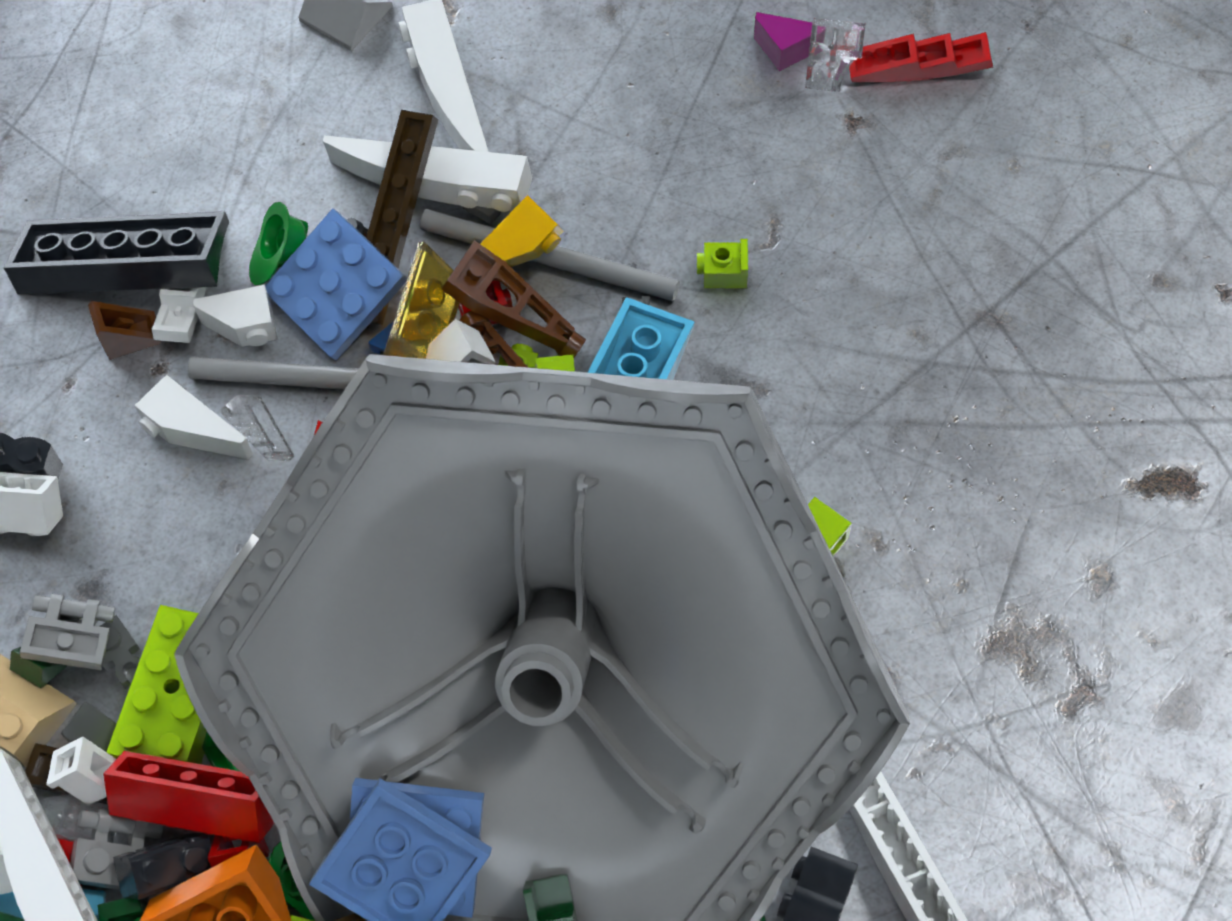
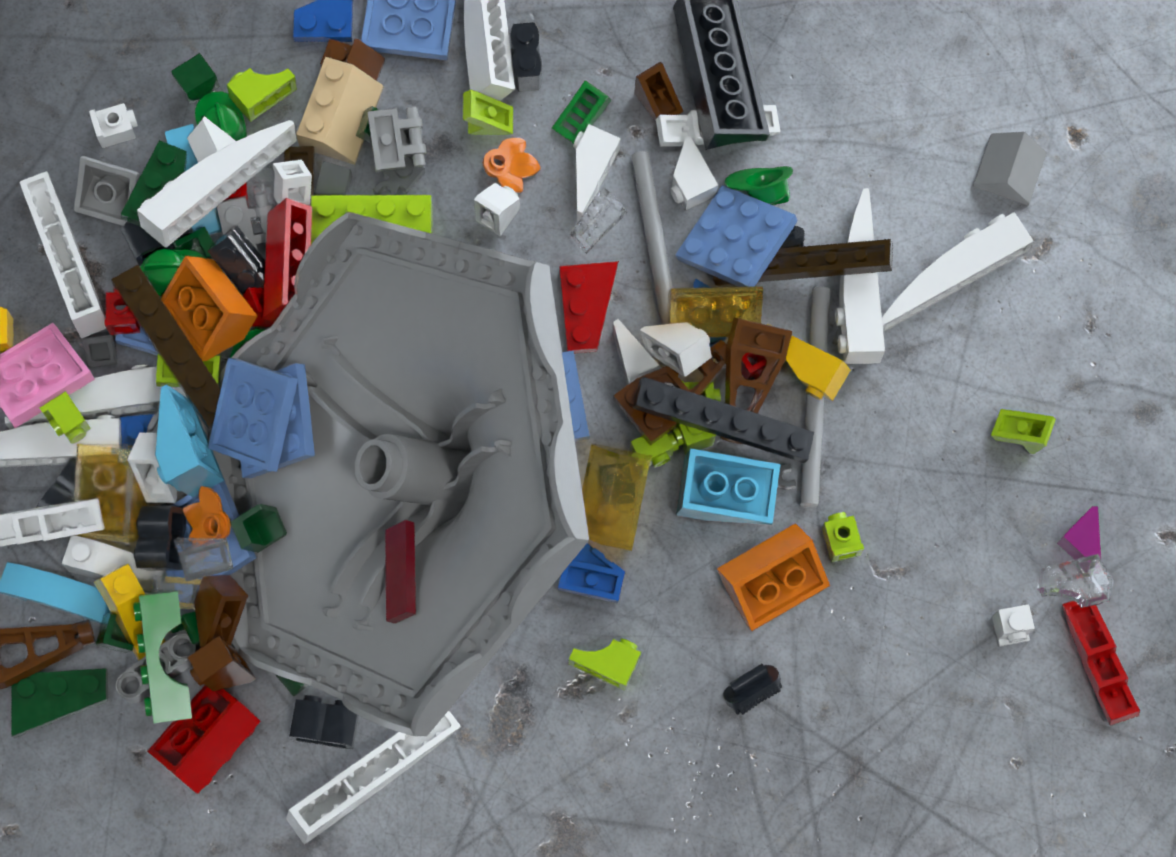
camera: 70 degrees right, 10 degrees up
none -> dark red tile [385,520,416,624]
none -> lime slope [463,89,513,135]
none -> white slope [474,183,520,236]
none -> orange plate [482,138,541,193]
none -> green slope [552,80,611,144]
none -> black plate [633,377,814,463]
none -> orange slope [717,523,830,631]
none -> black piece [723,663,782,715]
none -> lime slope [991,409,1056,454]
none -> white brick [992,604,1035,647]

